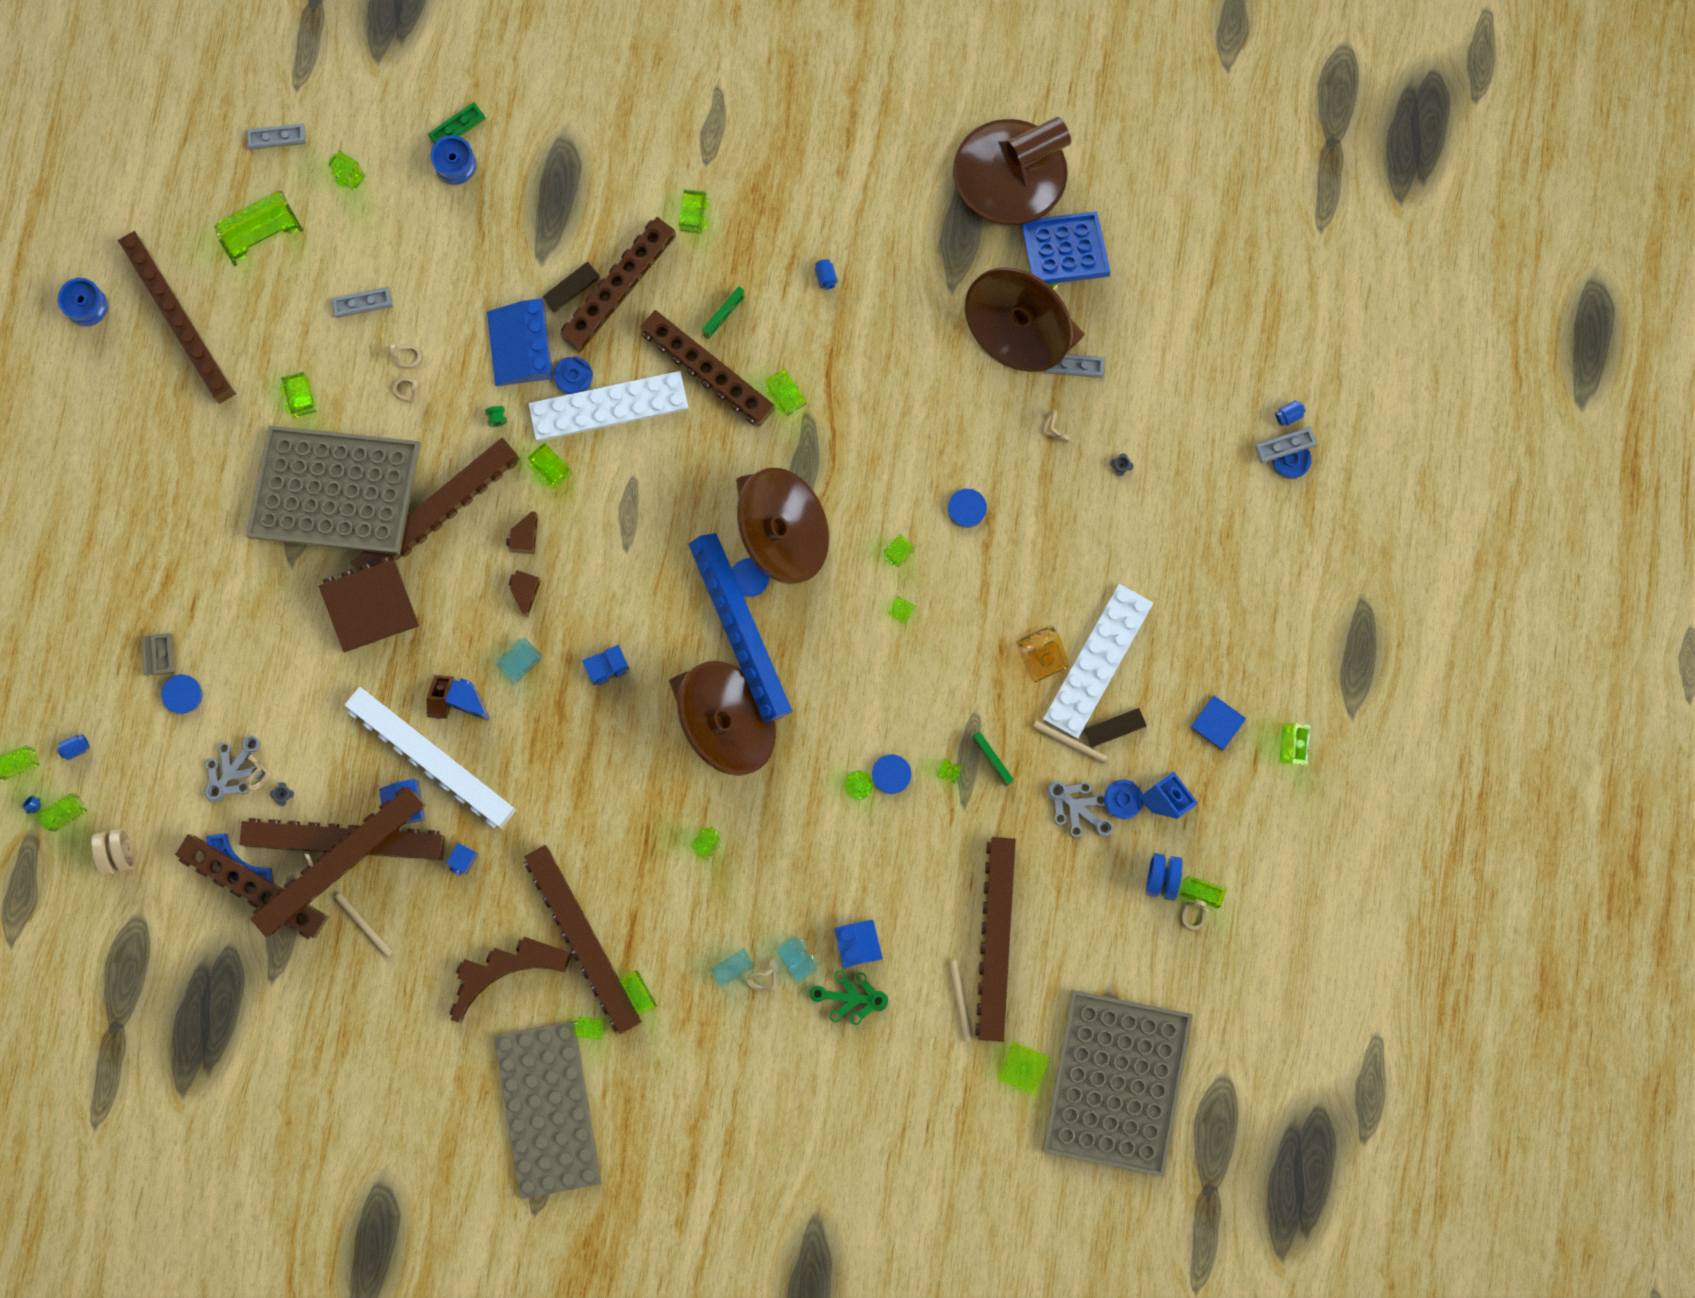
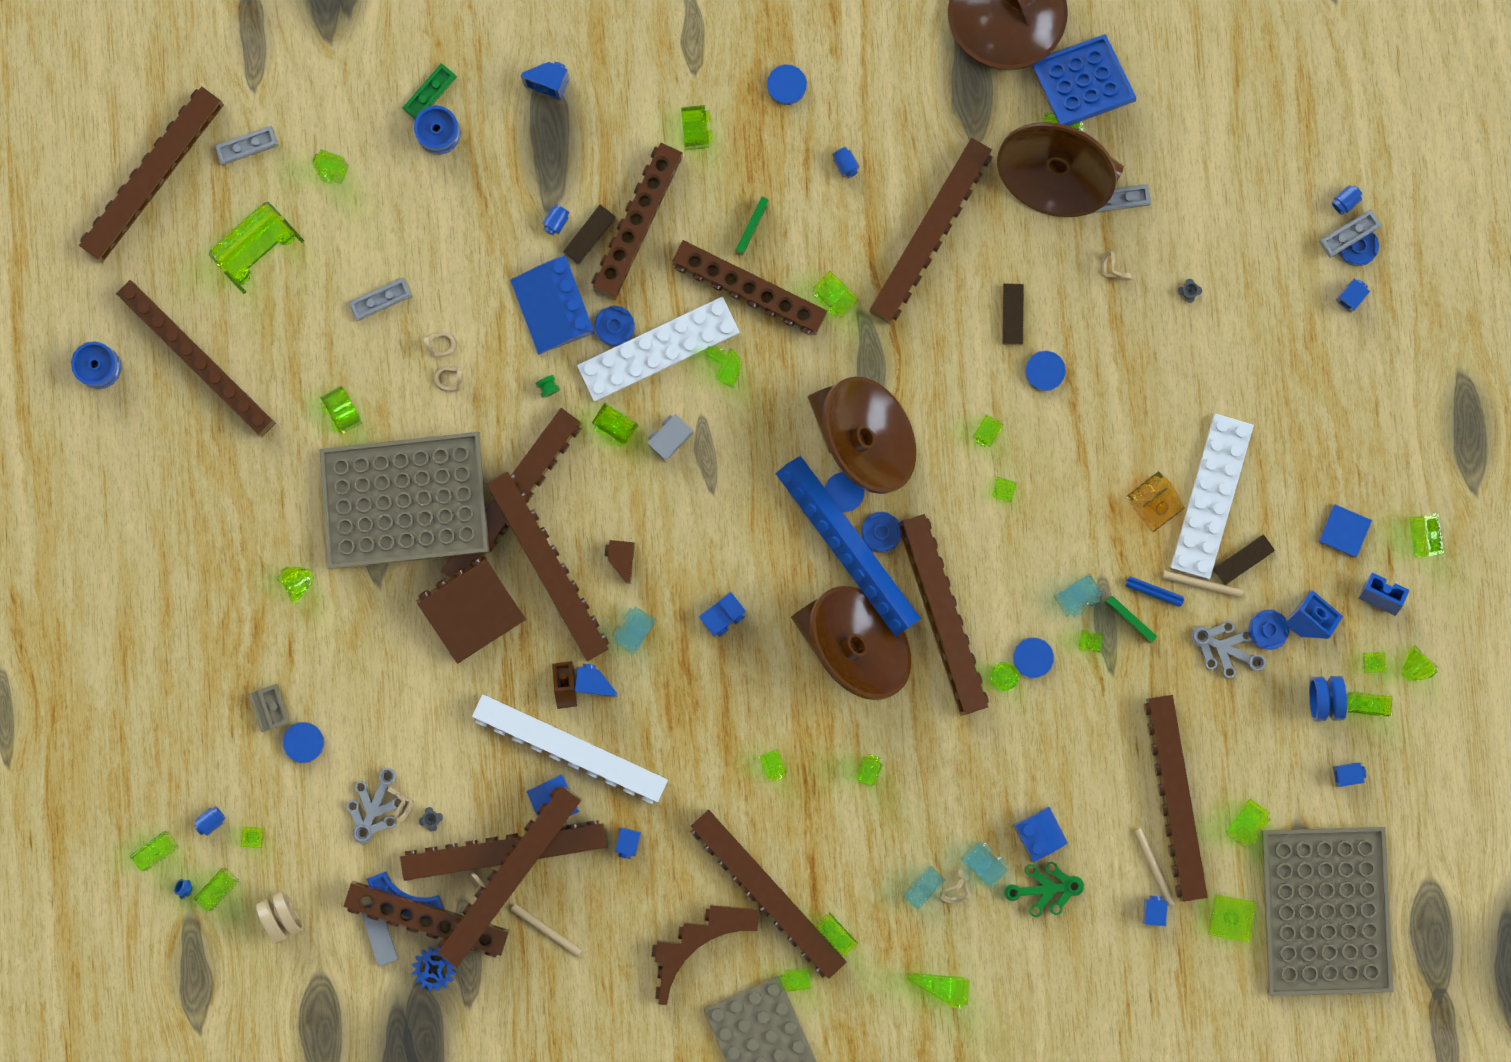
camera: 15 degrees left, 5 degrees up
reddish brown slope [506,511,538,554] -> none
tan piece [1181,899,1209,930] -> none
none -> reddish brown brick [79,86,224,263]
none -> clear neon green plate [240,826,264,849]
none -> clear neon green brick [276,567,314,603]
none -> light grey tile [361,903,398,966]
none -> blue gear [412,946,457,991]
none -> reddish brown brick [486,472,610,661]
none -> blue slope [521,61,570,101]
none -> blue brick [542,204,570,236]
none -> light grey brick [648,414,694,462]
none -> clear neon green brick [705,345,741,388]
none -> clear neon green brick [759,750,787,782]
none -> blue tile [767,64,807,105]
none -> blue tile [861,512,901,552]
none -> reddish brown brick [869,137,993,324]
none -> reddish brown brick [898,514,989,716]
none -> clear neon green slope [905,972,970,1008]
none -> dark brown tile [1002,284,1024,345]
none -> clear light blue brick [1054,574,1103,618]
none -> blue axle [1125,576,1184,607]
none -> blue brick [1143,896,1168,926]
none -> clear neon green brick [1226,798,1271,848]
none -> blue brick [1333,763,1366,787]
none -> blue brick [1336,279,1370,313]
none -> blue brick [1358,572,1409,616]
none -> clear neon green plate [1363,652,1386,673]
none -> clear neon green brick [1401,645,1438,682]

